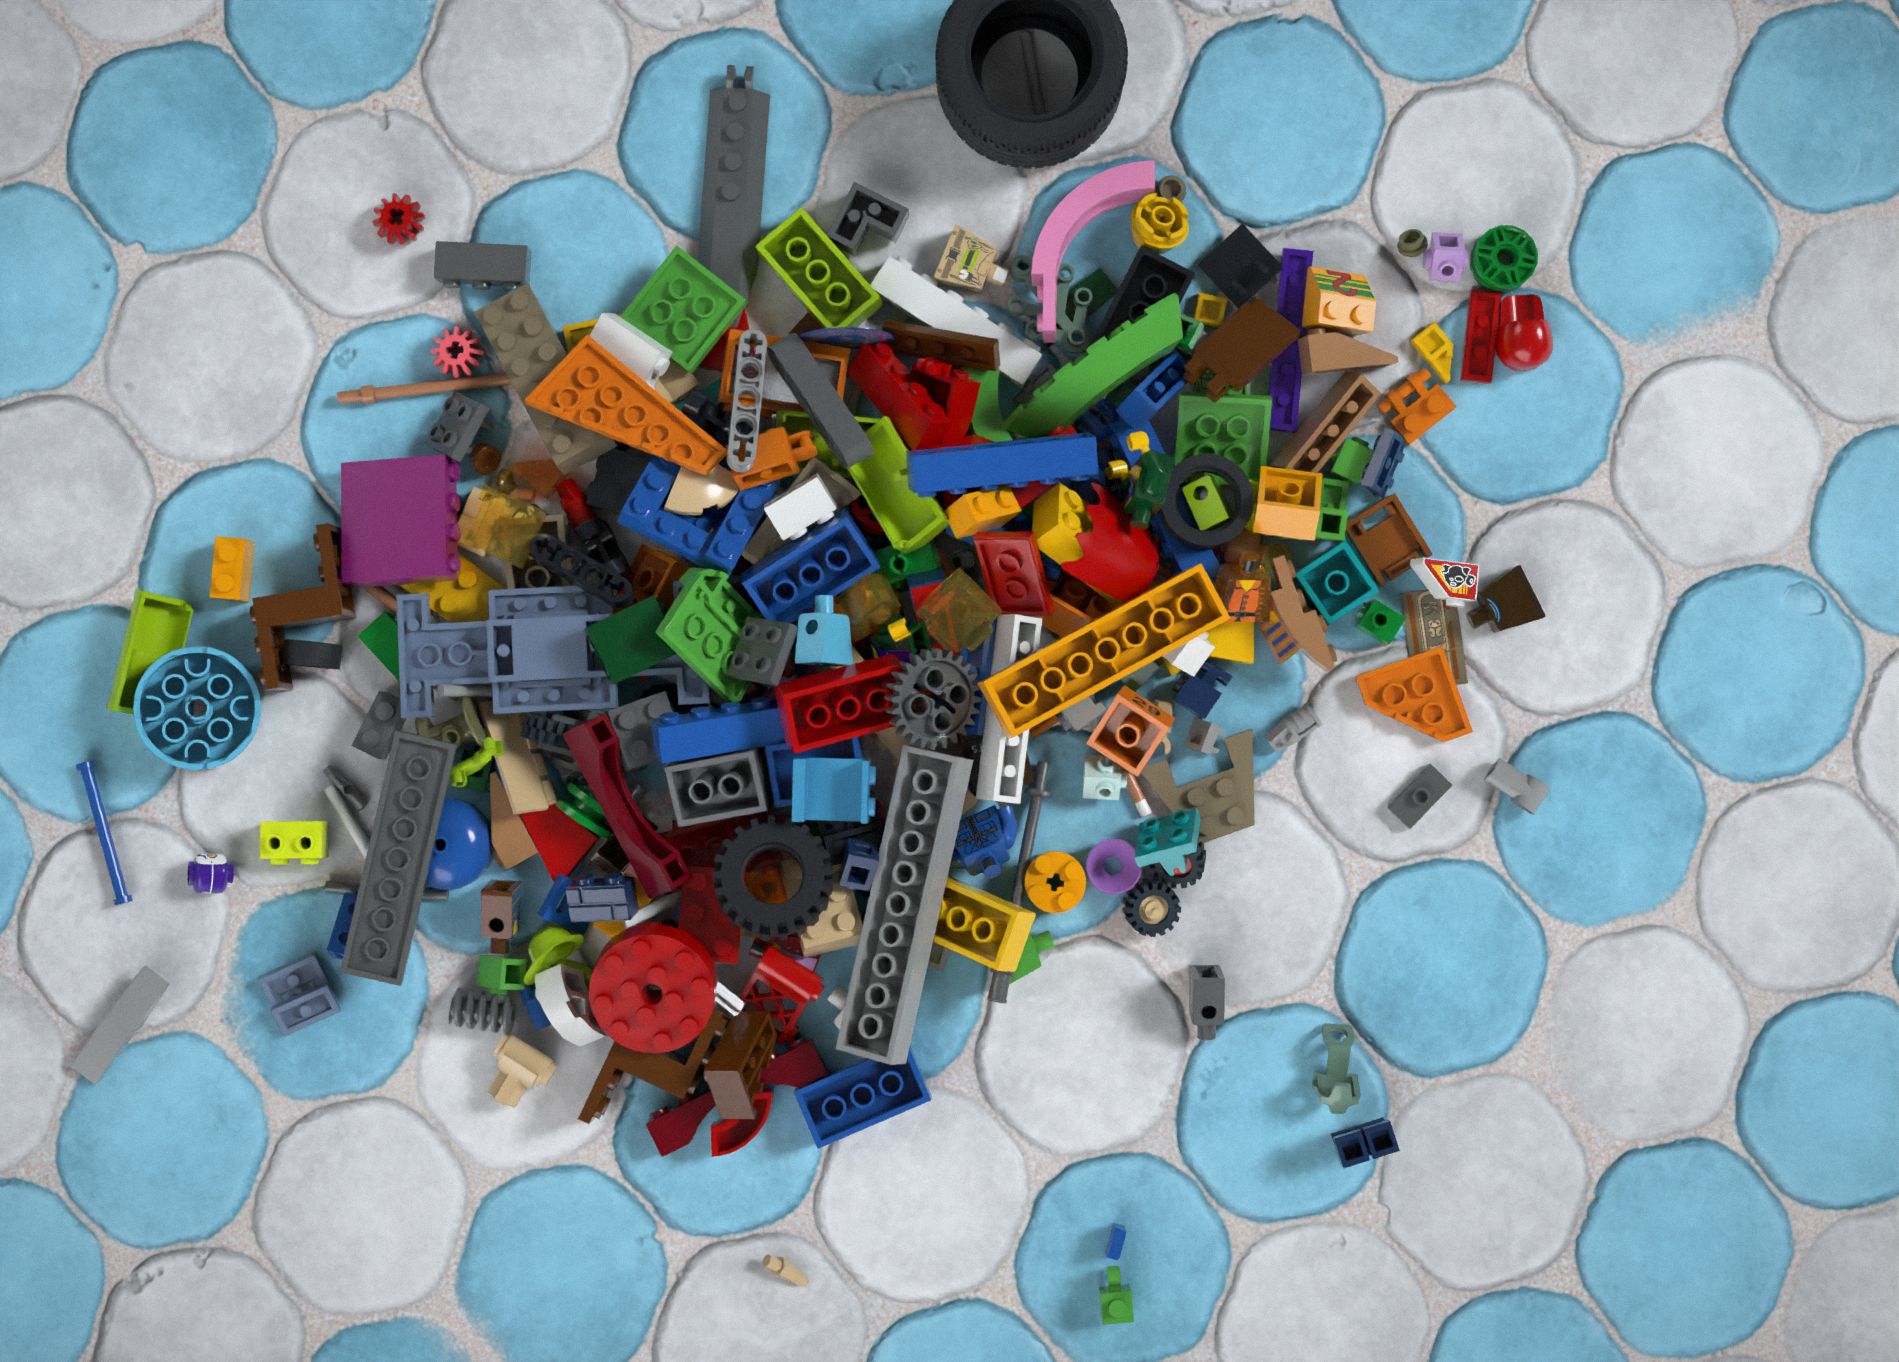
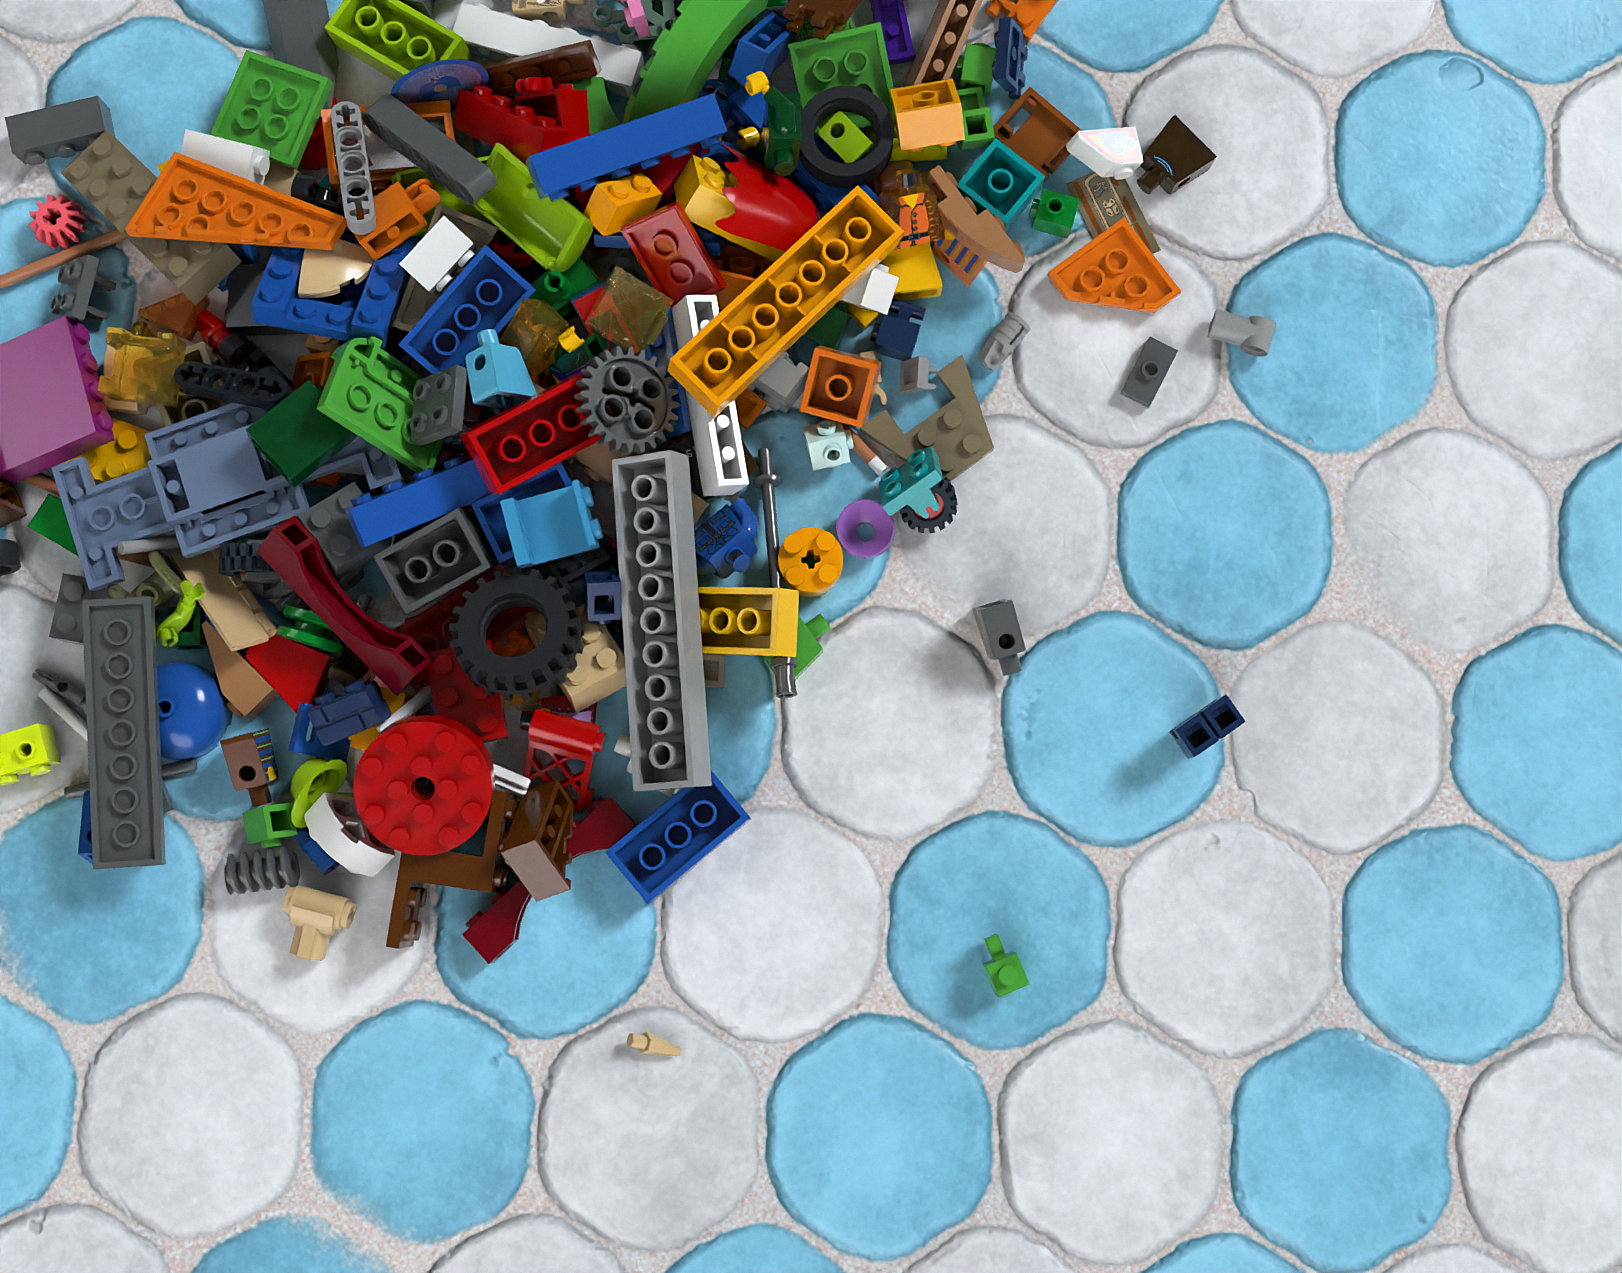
camera: 20 degrees left, 5 degrees down
sand blue slope [258,951,341,1037] -> none
reddish brown tile [469,443,501,475] -> none
red brick [711,1088,774,1157] -> none
blue tile [1105,1223,1127,1260] -> none
black wheel [1122,878,1181,937] -> none
sand green piece [1312,1023,1361,1114] -> none

